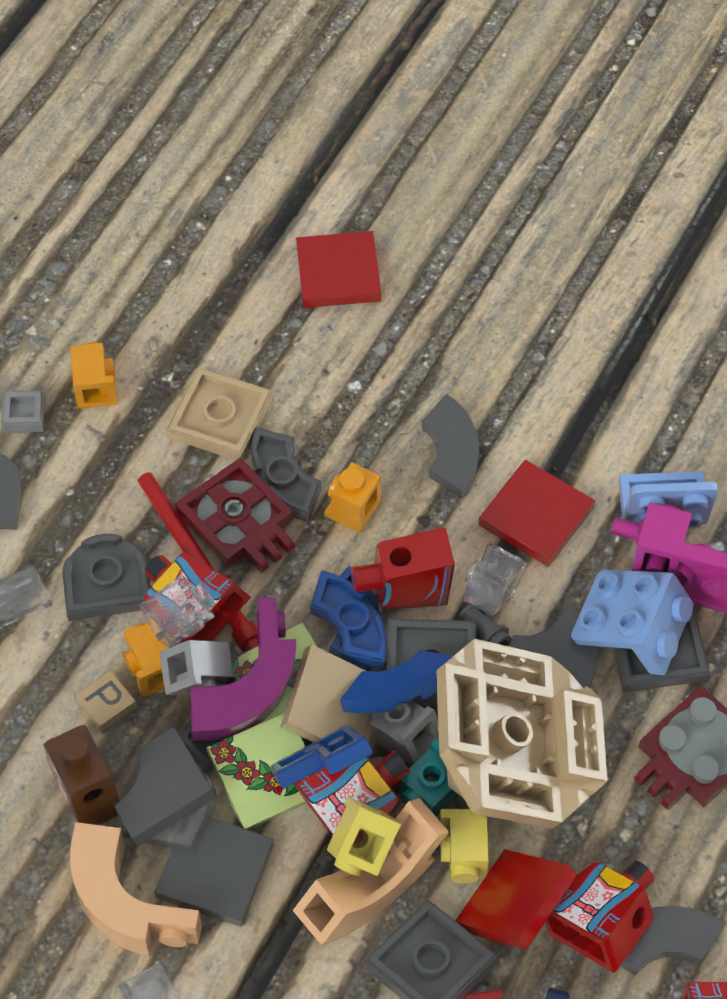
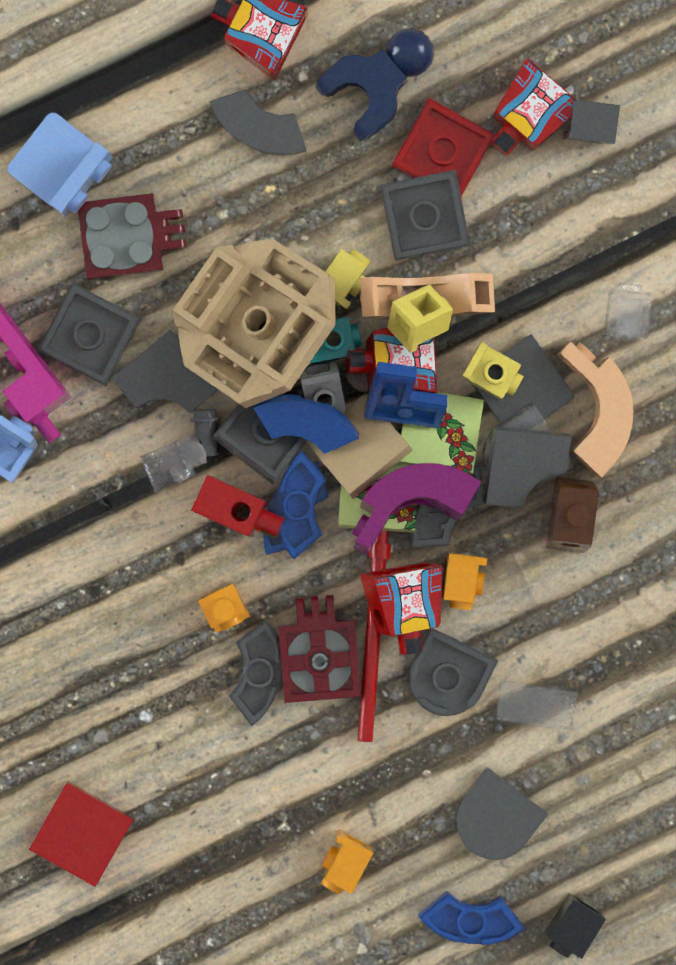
camera: 145 degrees left, 30 degrees up
light grey tile [1,390,46,433] -> none
tan tile [74,670,137,733] -> none
clear brick [139,575,216,648] -> none
light grey brick [160,640,234,695] -> none
tan tile [166,367,273,460] -> none
dark grey tile [422,394,479,499] -> none
red tile [455,849,576,950] -> none
red tile [478,459,595,567] -> none
red torso [545,861,655,973] -> none
light blue bracket [571,570,694,675] -> none
none -> light yellow brick [460,342,524,400]

